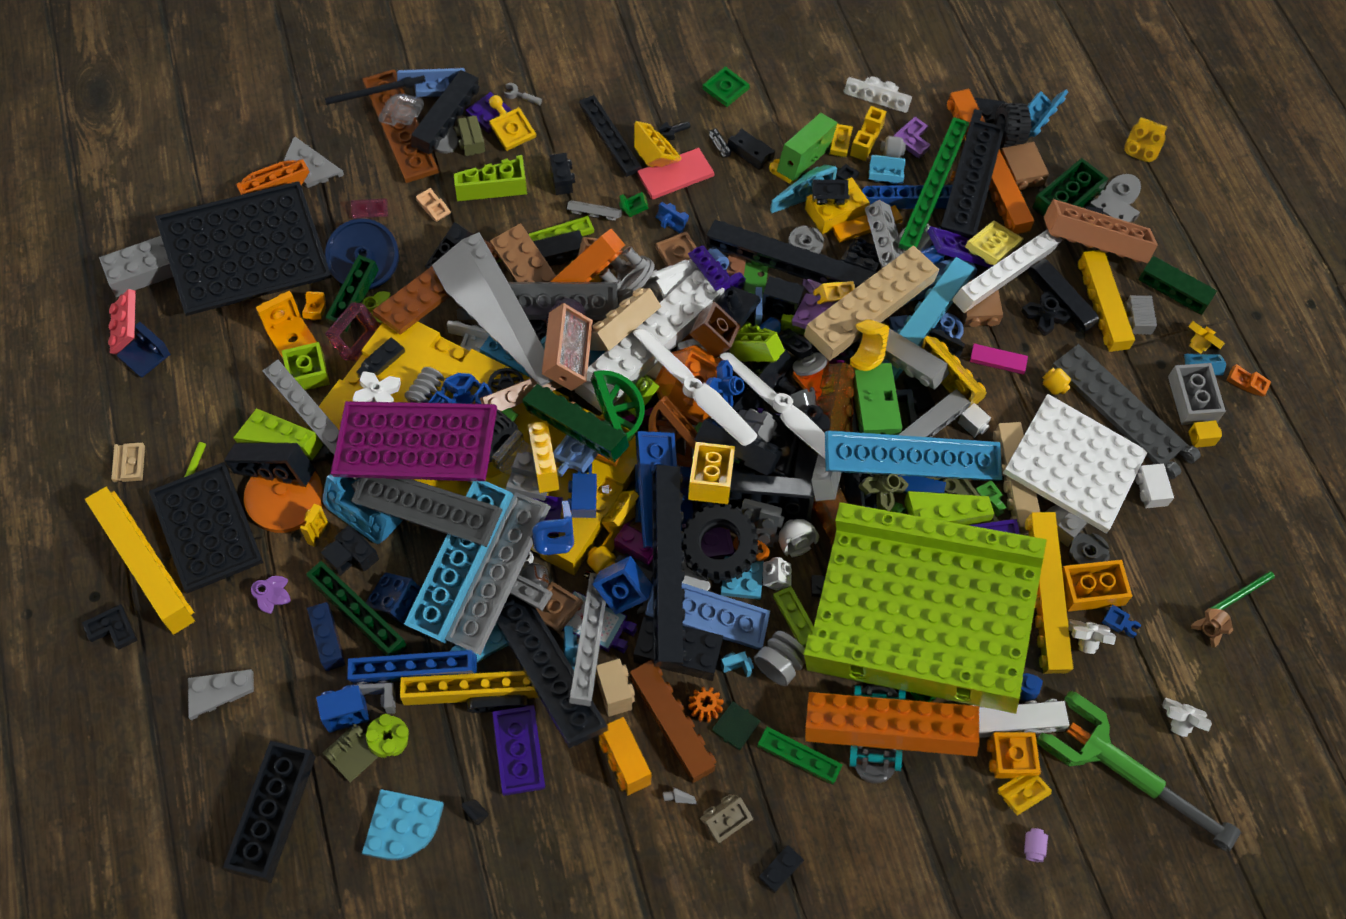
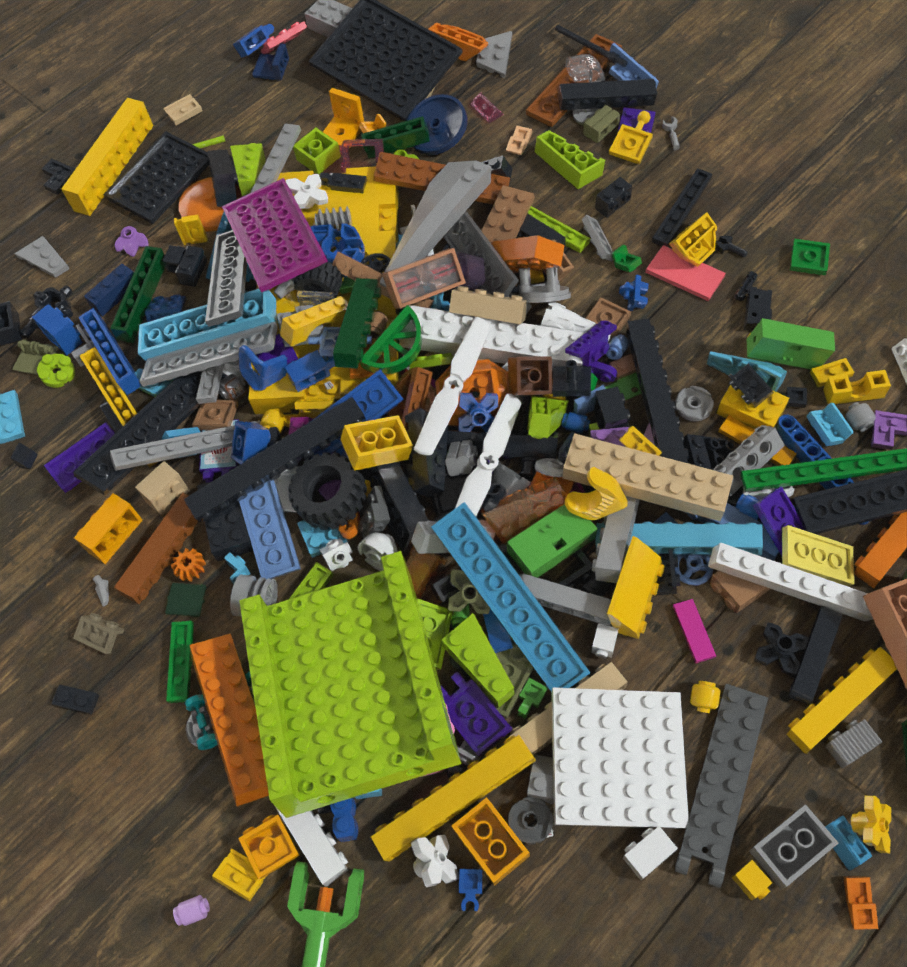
camera: 70 degrees right, 0 degrees up
none -> black piece [19,285,73,339]
none -> blue brick [233,24,274,58]

